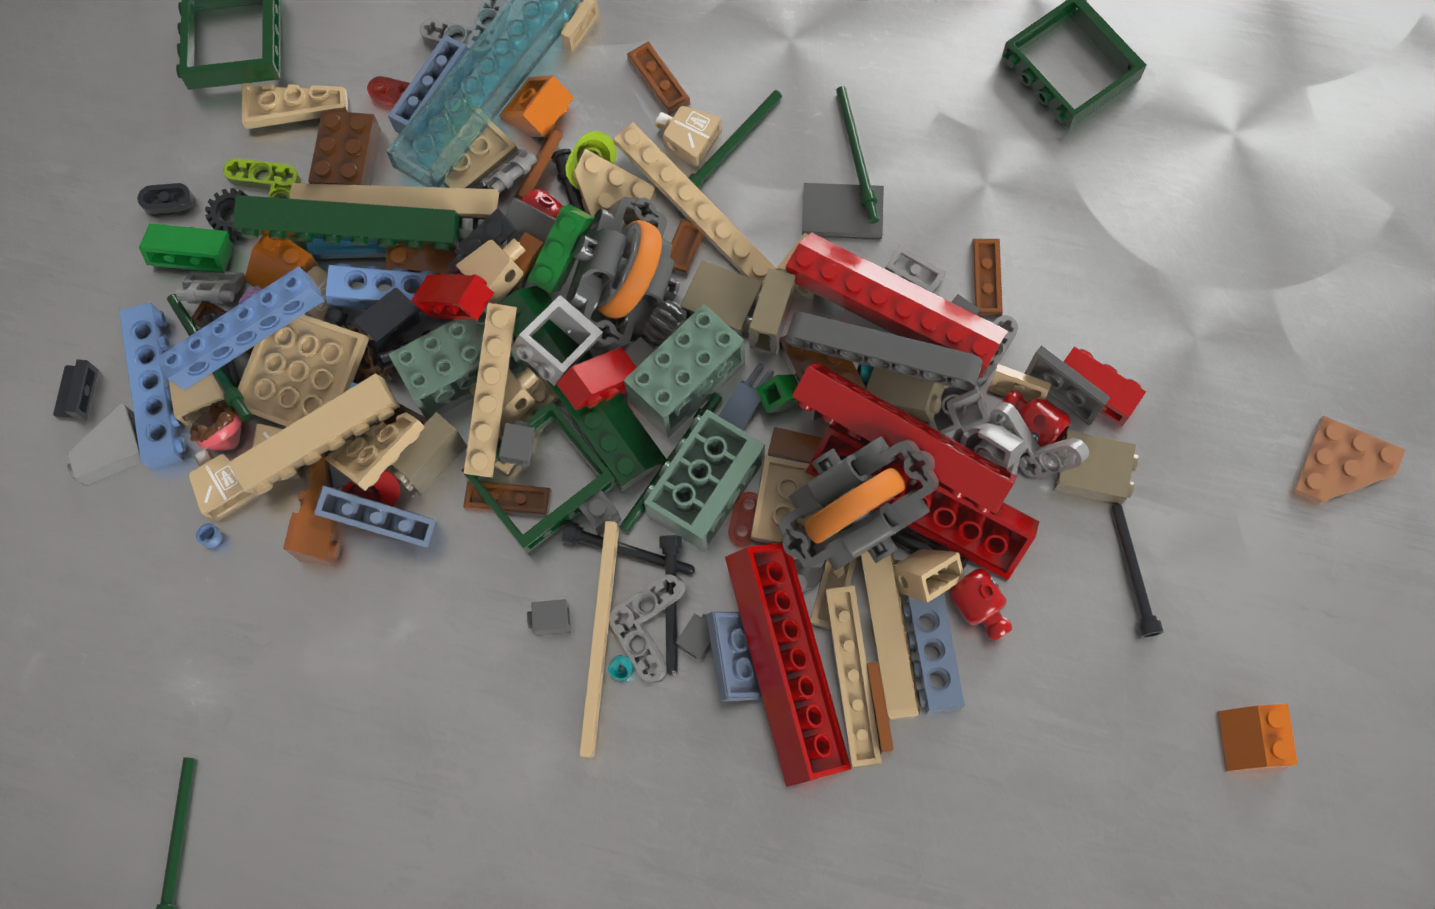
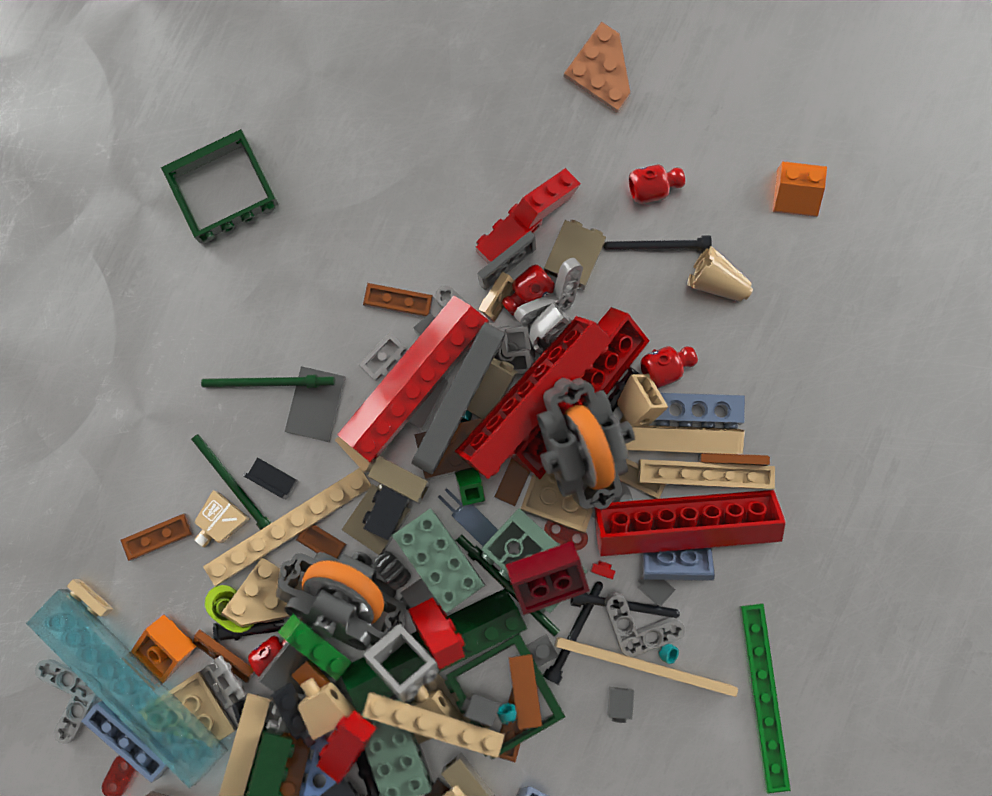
camera: 80 degrees left, 10 degrees up
none -> black panel [243,457,297,499]
none -> black brick [362,487,410,541]
none -> teal hinge [497,703,517,725]
none -> dark red slope [506,541,590,615]
none -> dark orange tile [509,654,542,729]
none -> red brick [513,168,581,229]
none -> red plate [590,560,616,580]
none -> red piece [629,164,685,204]
none -> tan cone [687,246,753,302]
none -> green tile [740,603,791,794]

